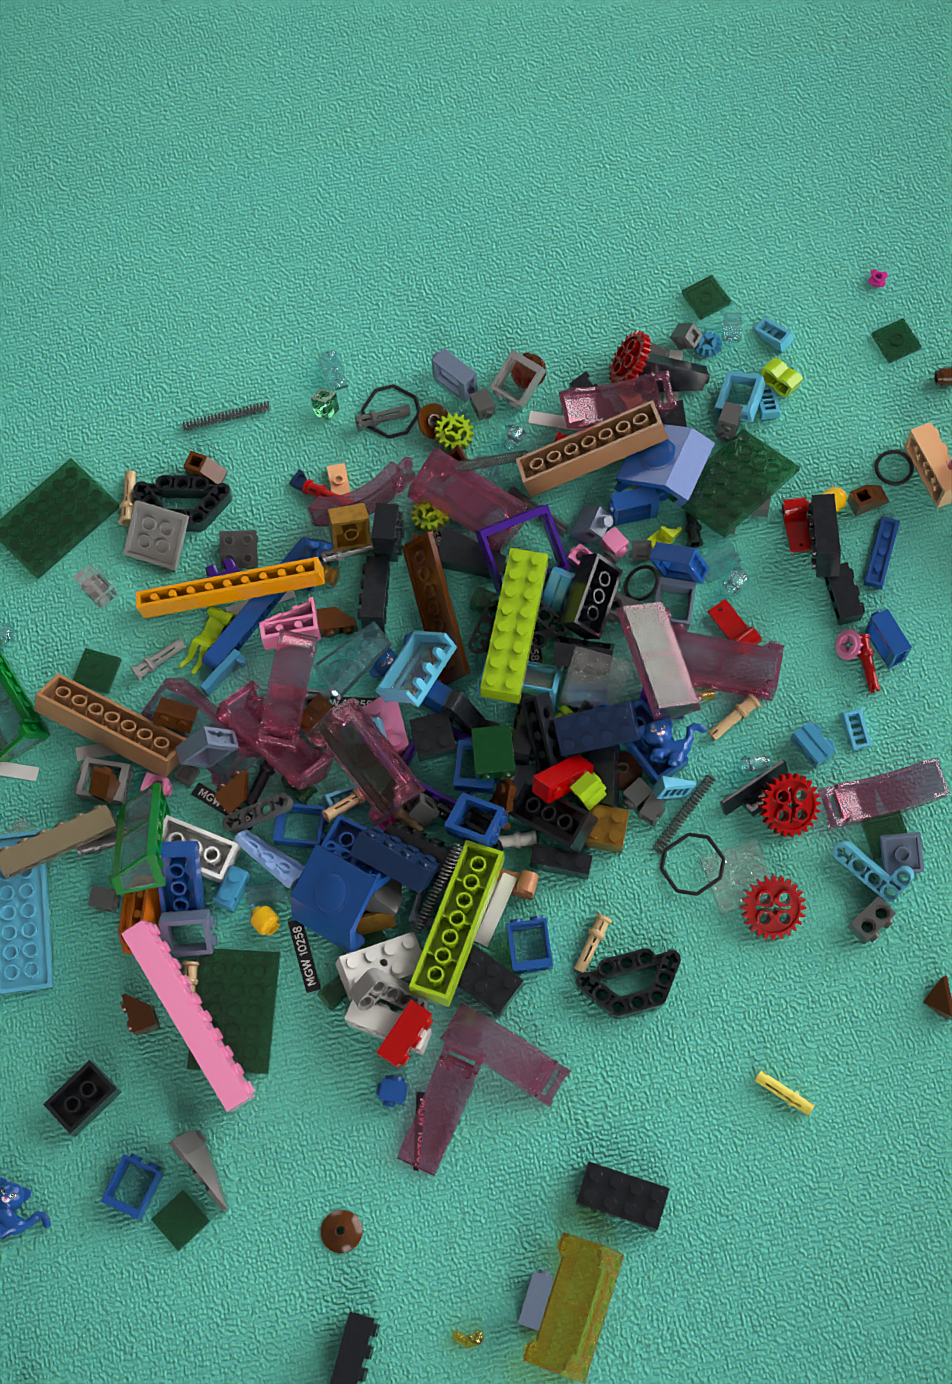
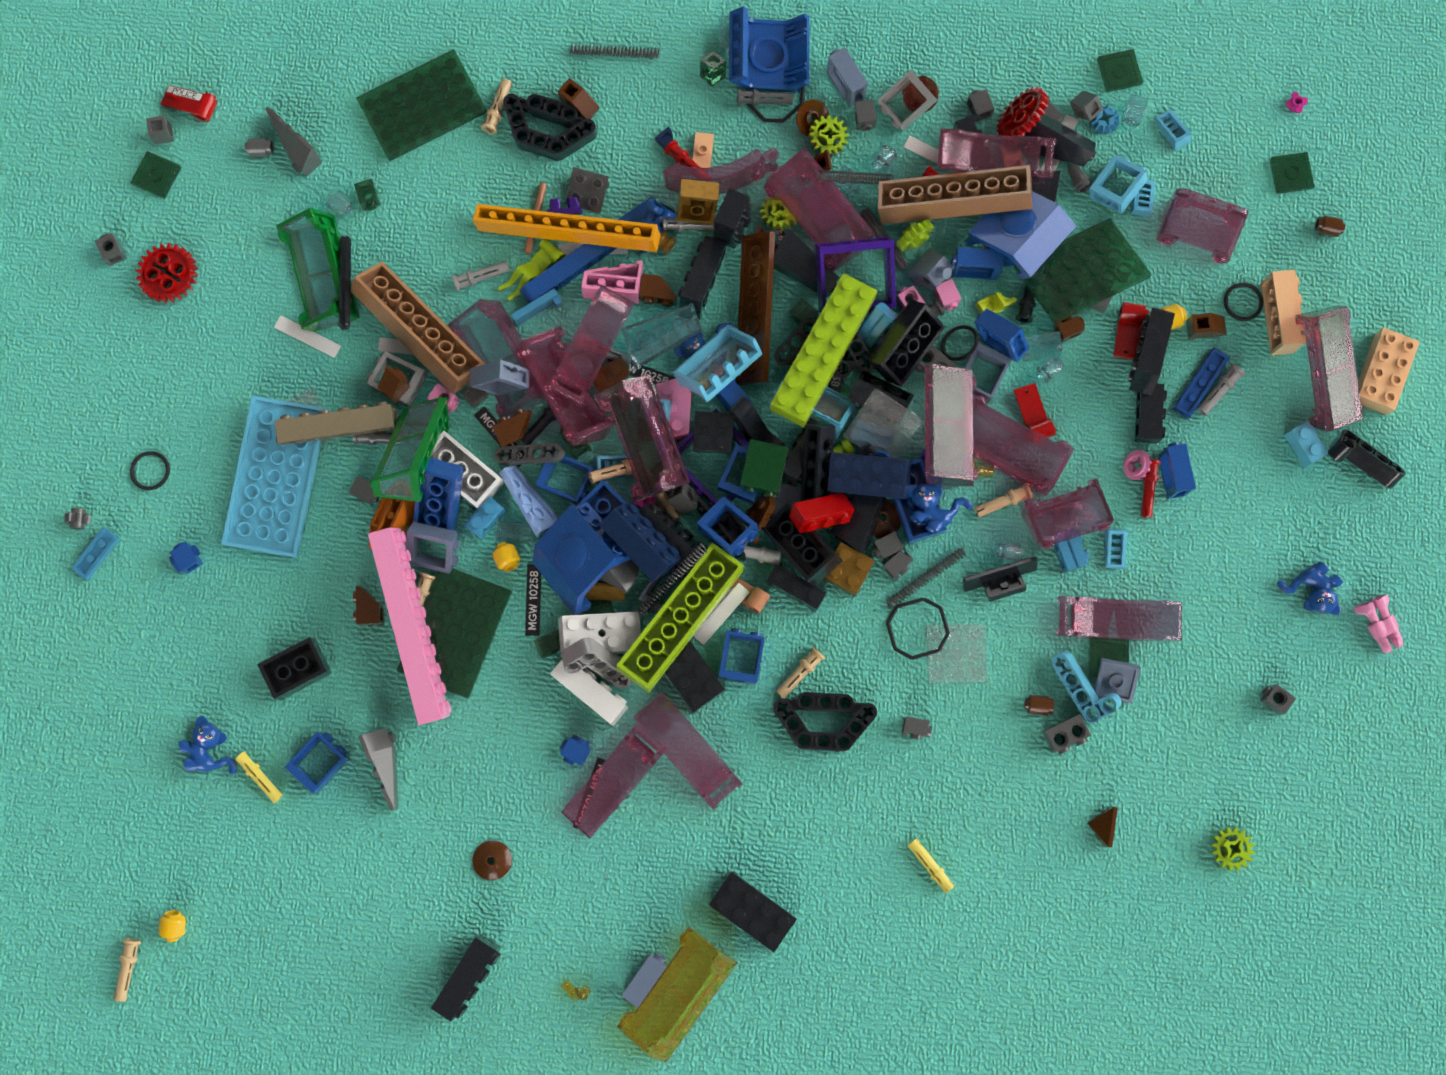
camera: 15 degrees right, 10 degrees up
clear brick [73,563,117,609] -> none
clear green tile [73,648,122,694] -> none
light grey plate [123,500,189,570] -> none
clear green tile [151,1190,211,1251] -> none
reddish brown brick [153,697,198,734] -> none
red brick [376,1000,434,1069] -> none
lime brick [570,771,607,811] -> none
dark grey plate [632,540,652,561] -> none
medium azure slope [653,776,697,799] -> none
dark grey brick [715,401,743,442] -> none
red gear [740,874,807,940] -> none
red gear [758,772,821,837] -> none
lime brick [759,358,803,398] -> none
none -> light yellow pin [235,752,283,803]
none -> black axle [339,235,351,330]
none -> clear green brick [354,179,381,211]
none -> nougat bar [524,183,547,255]
none -> blue panel [729,6,809,92]
none -> lime gear [896,219,934,252]
none -> dark grey brick [901,716,932,740]
none -> dark grey brick [967,89,995,122]
none -> clear pink windscreen [1020,478,1114,549]
none -> reddish brown brick [1024,695,1054,716]
none -> reddish brown brick [1053,316,1085,343]
none -> dark grey cone [1068,164,1092,193]
none -> clear pink windscreen [1156,188,1249,264]
none -> light grey pin [1197,364,1245,416]

